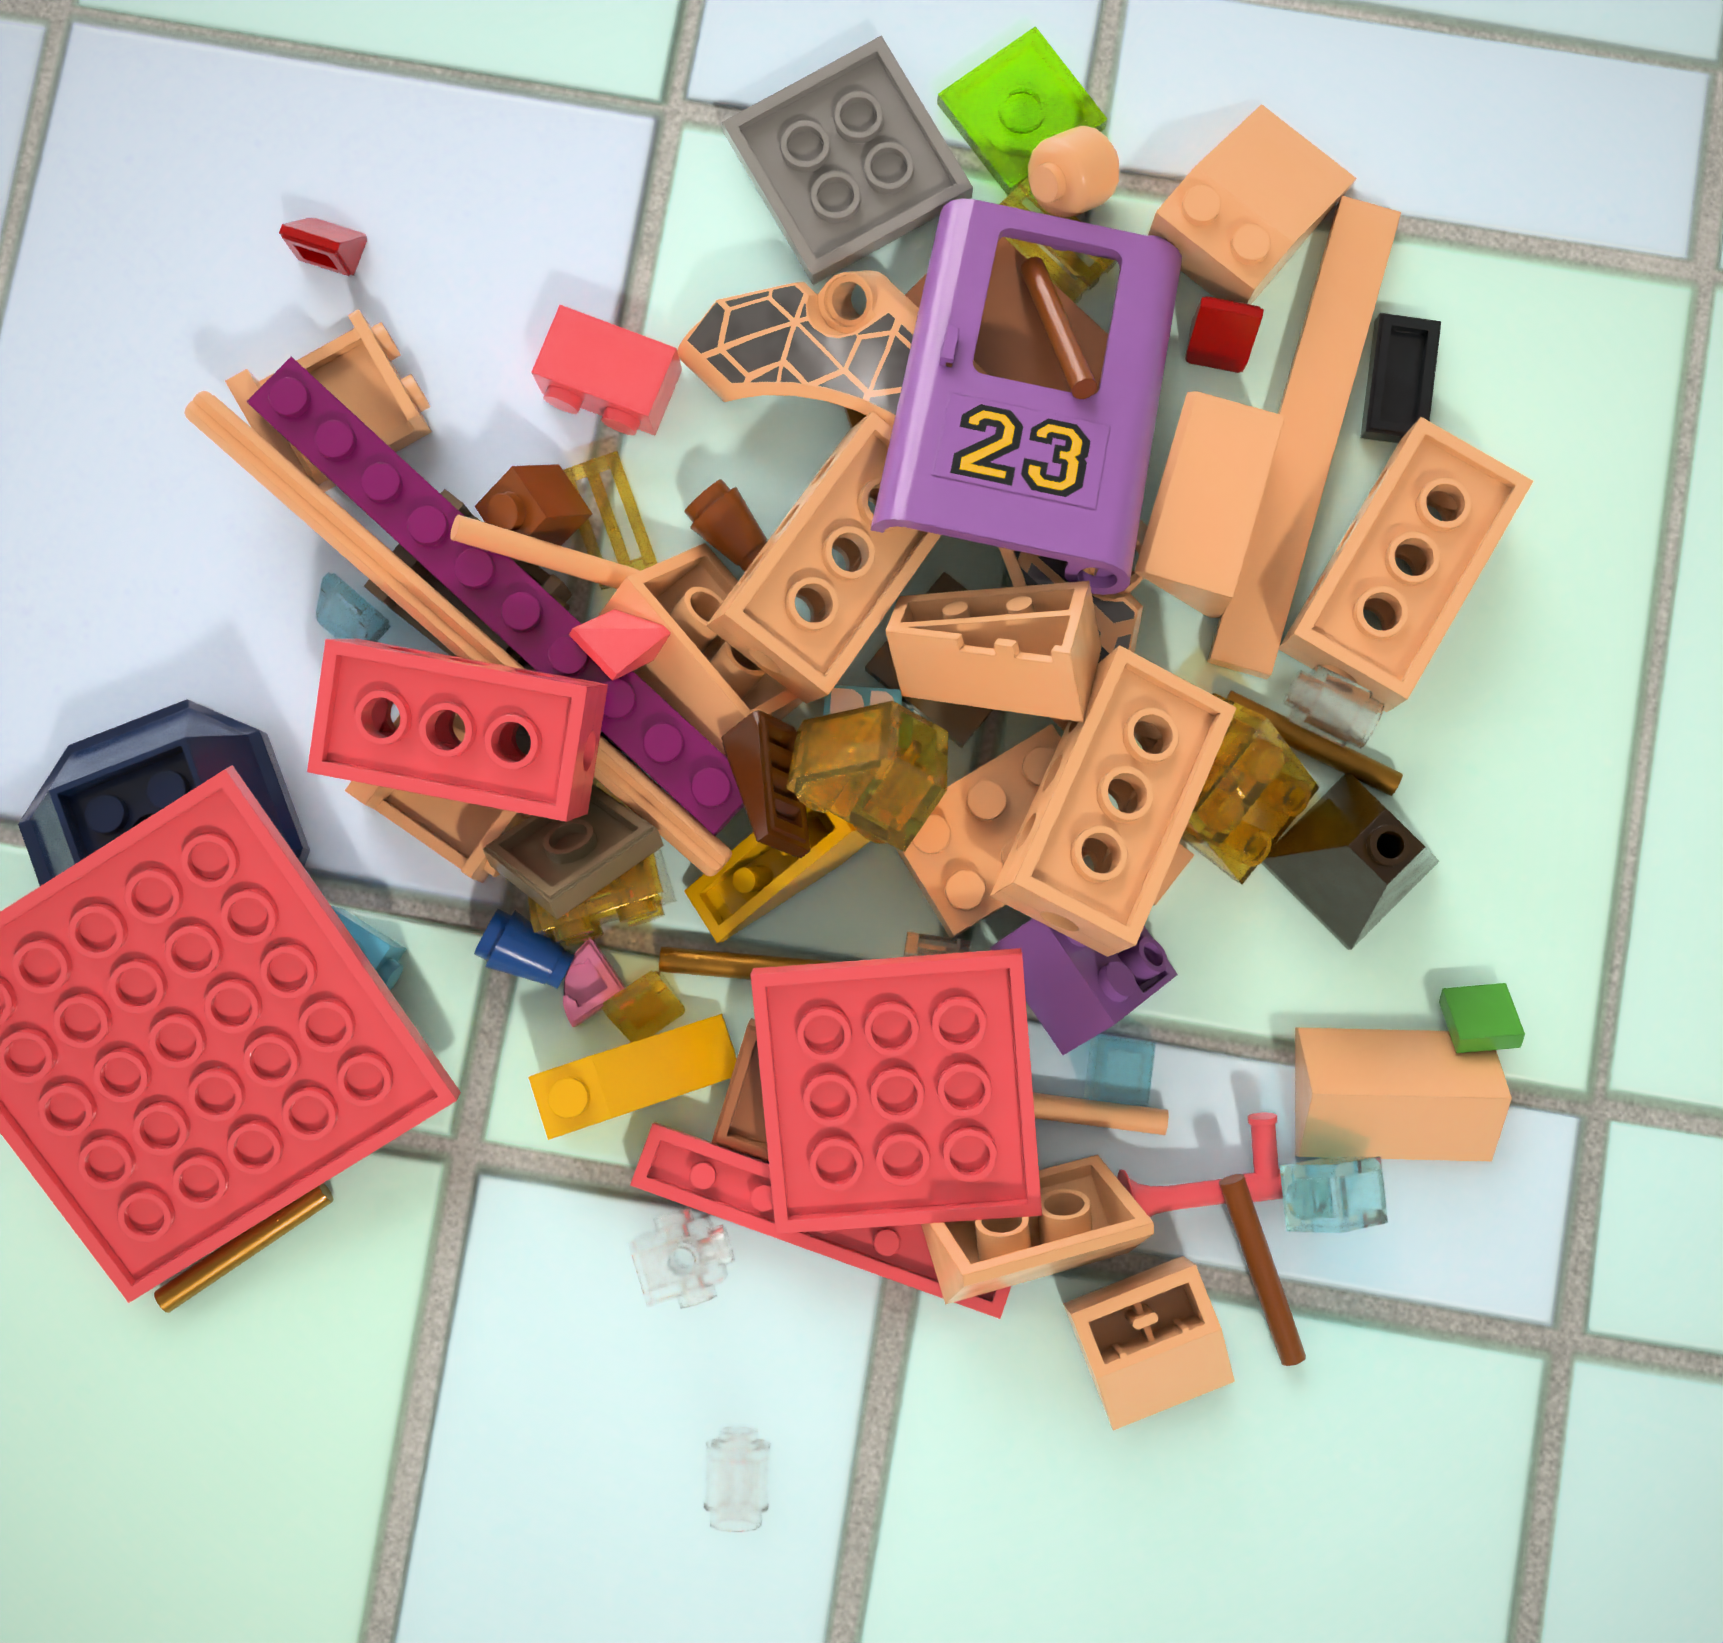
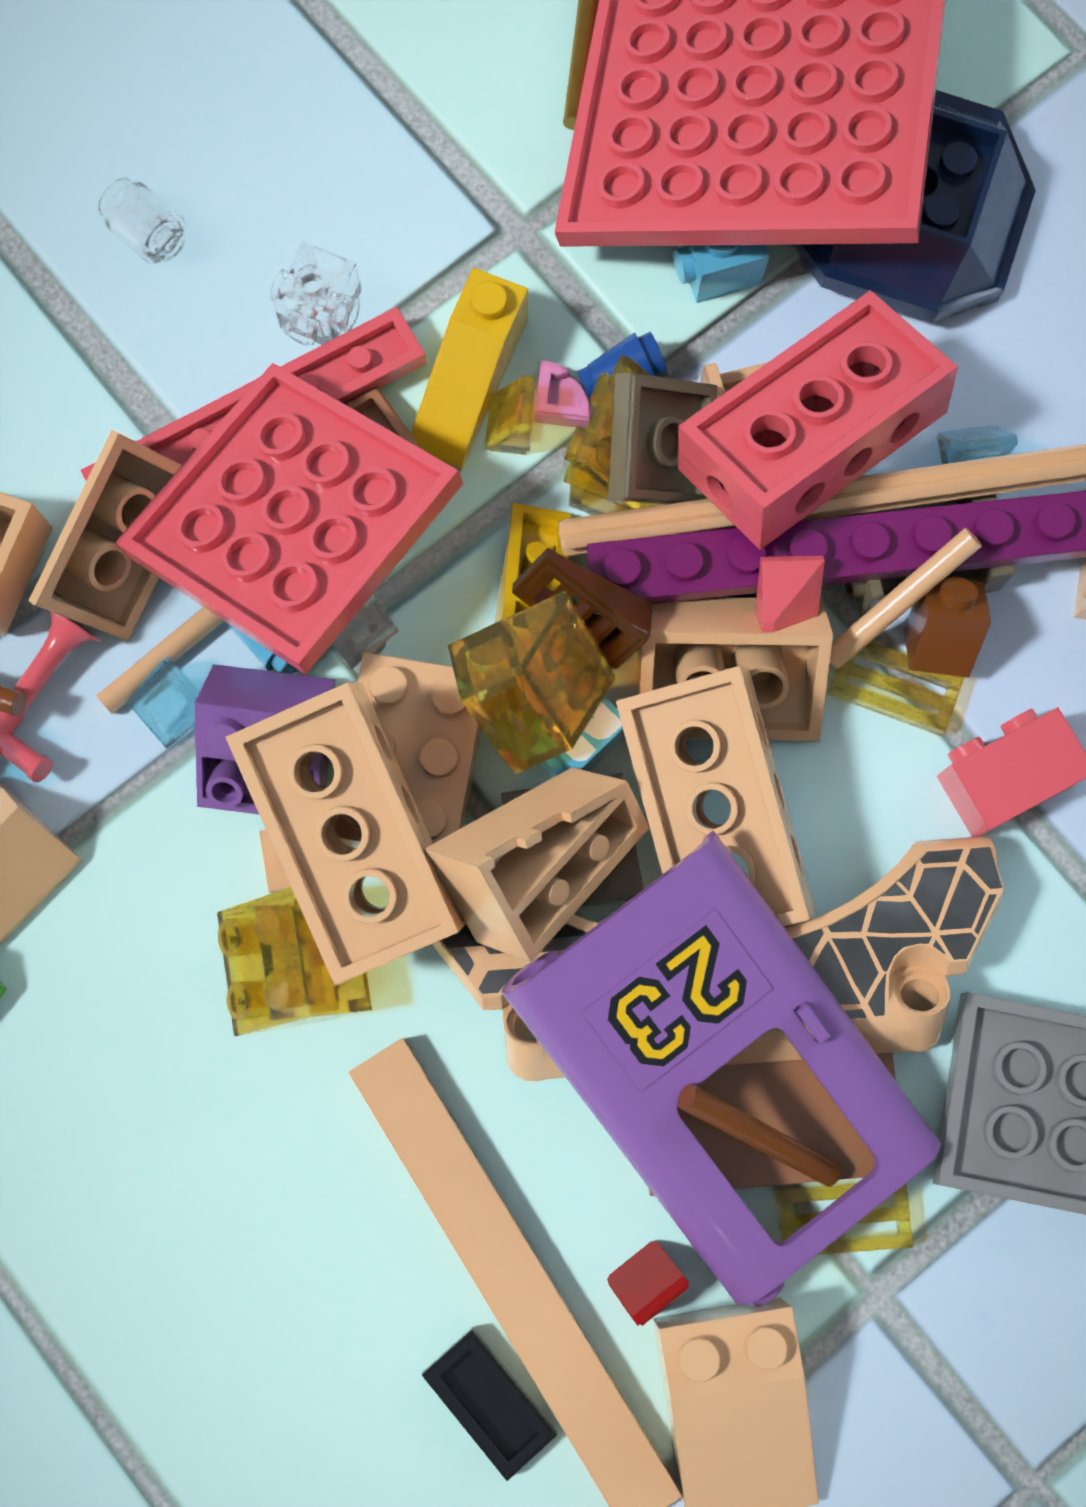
camera: 125 degrees right, 5 degrees down
pearl gold bar [659,947,836,980] -> none
dark orange cone [684,479,768,572] -> none
clear neon green tile [937,26,1108,197] -> none
light nougat head [1028,126,1119,218] -> none
light nougat slope [1134,391,1285,618] -> none
pearl gold bar [1225,690,1403,796] -> none
dark brown slope [1258,773,1440,950] -> none
light nougat brick [1279,417,1534,712] -> none
clear brick [1282,664,1385,749] -> none

